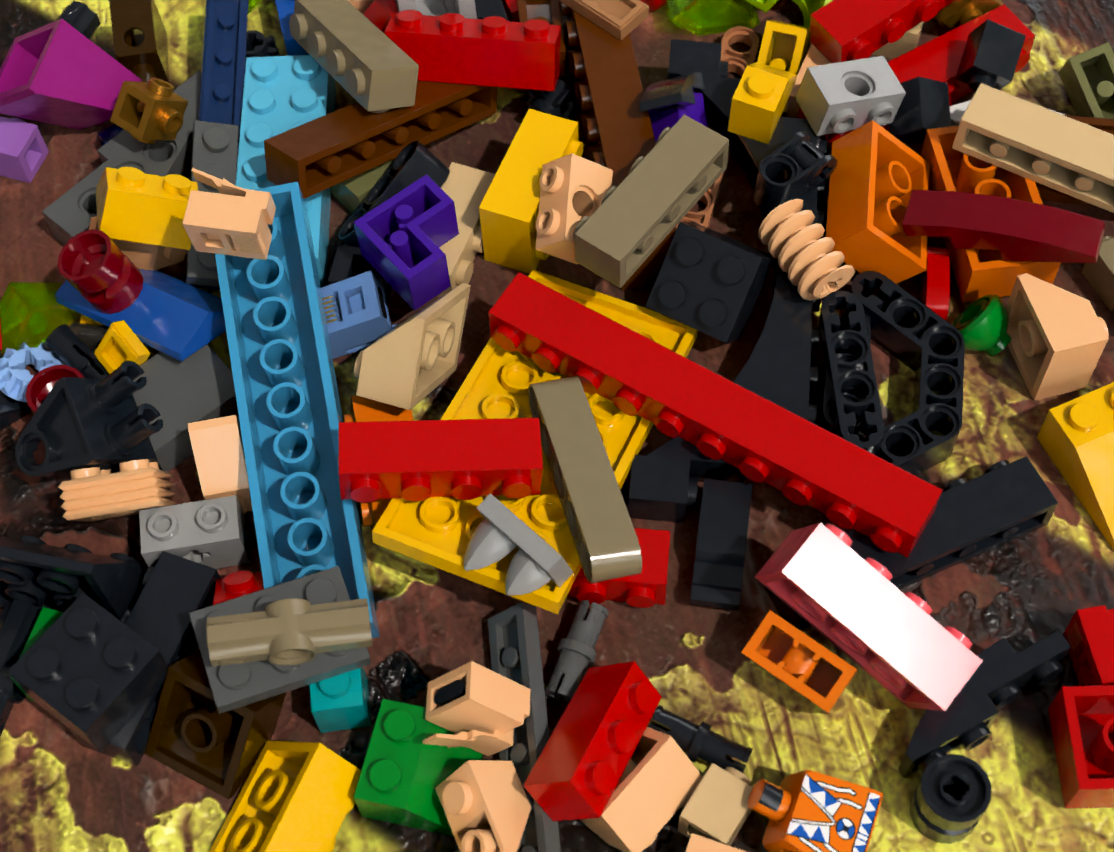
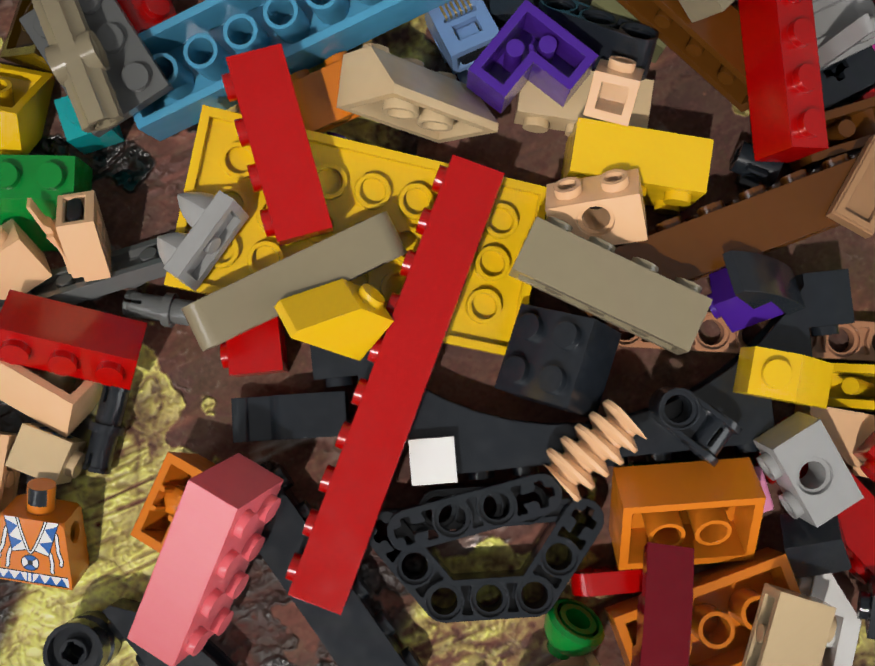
camera: 70 degrees right, 25 degrees up
none -> yellow slope [274,278,394,361]
none -> white tile [408,435,458,486]
none -> light nougat brick [583,56,644,126]

